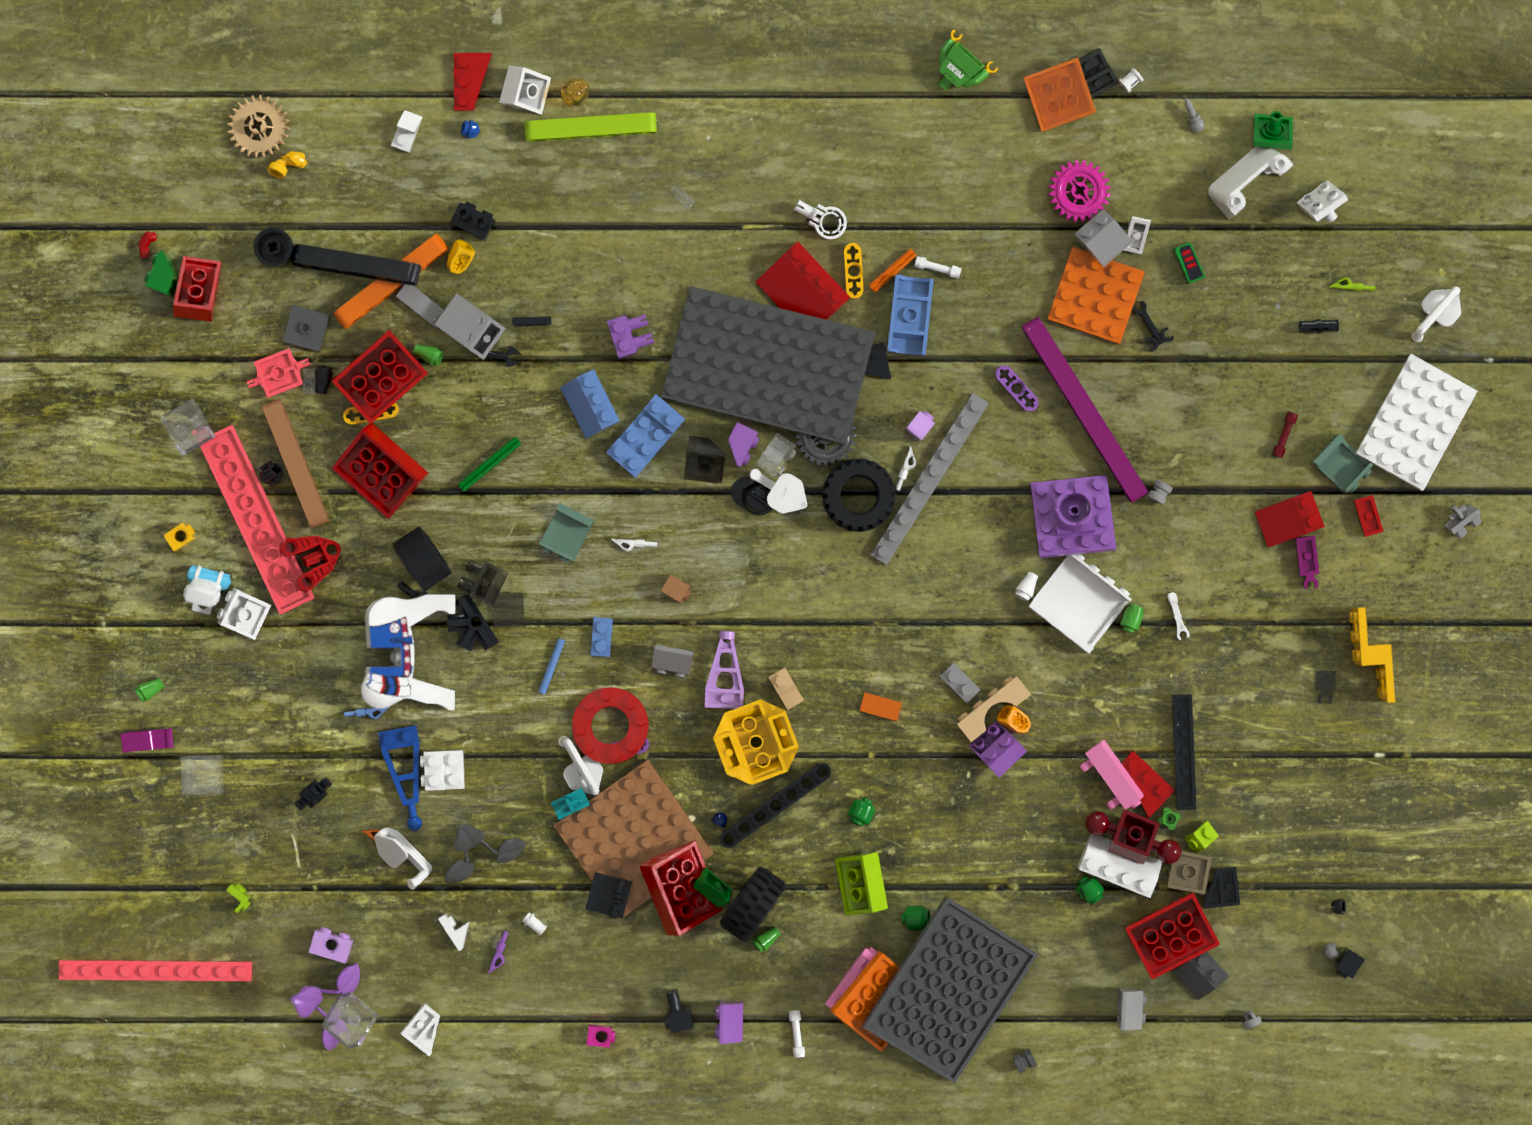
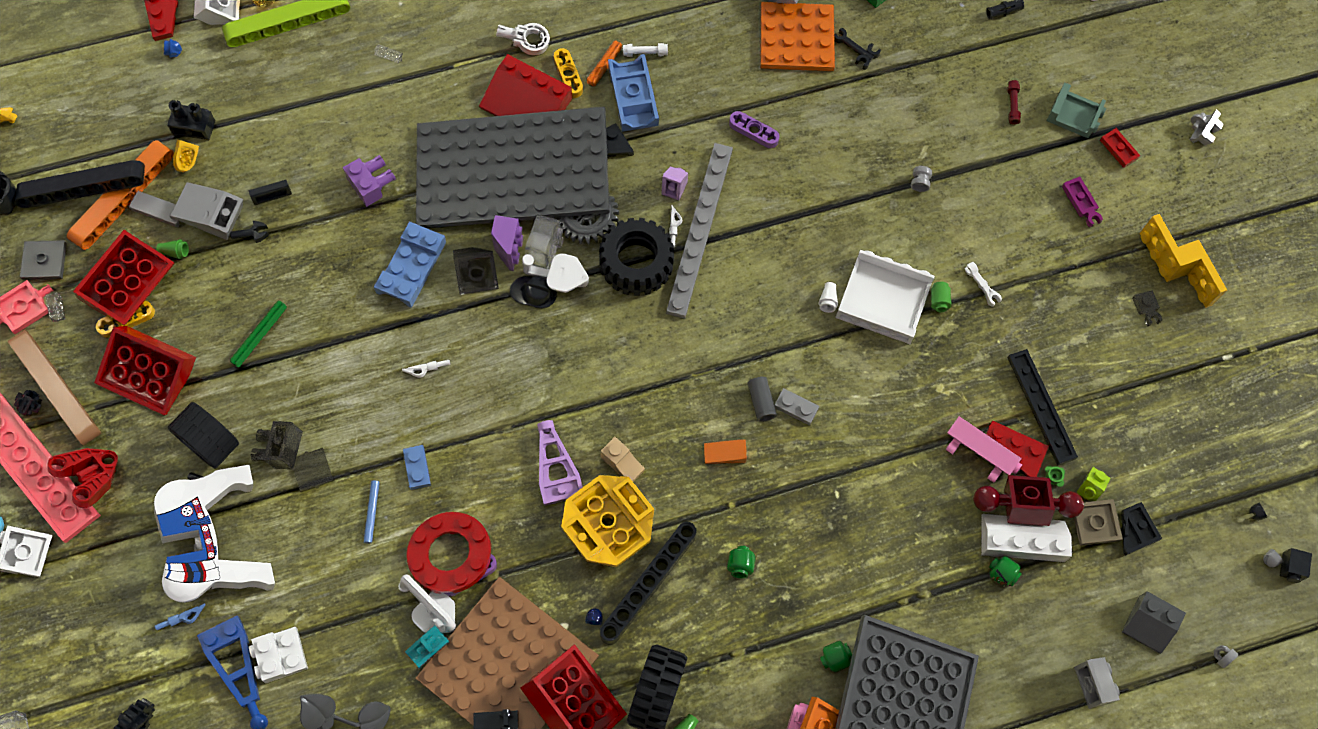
camera: 30 degrees left, 20 degrees down
black cone [315,365,334,394] -> none
white slope [391,110,423,153] -> none
black piece [447,593,499,651] -> none
sand green panel [539,503,594,563] -> none
medium blue slope [560,369,620,439] -> none
light grey slope [651,645,694,677] -> none
medium nougat brick [661,575,691,603] -> none
green slope [693,868,732,907] -> none
lime slope [835,852,888,915] -> none
tan arch [956,676,1031,742] -> none
medium lavender slope [969,720,1027,778] -> none
light orange rock [997,705,1031,734] -> none
magenta beam [1021,316,1148,503] -> none
medium lavender piece [1030,475,1116,558] -> none
red slope [1123,892,1220,980] -> none
red slope [1254,491,1325,547] -> none
white plate [1355,354,1478,491] -> none
none -> dark grey pin [747,377,777,422]

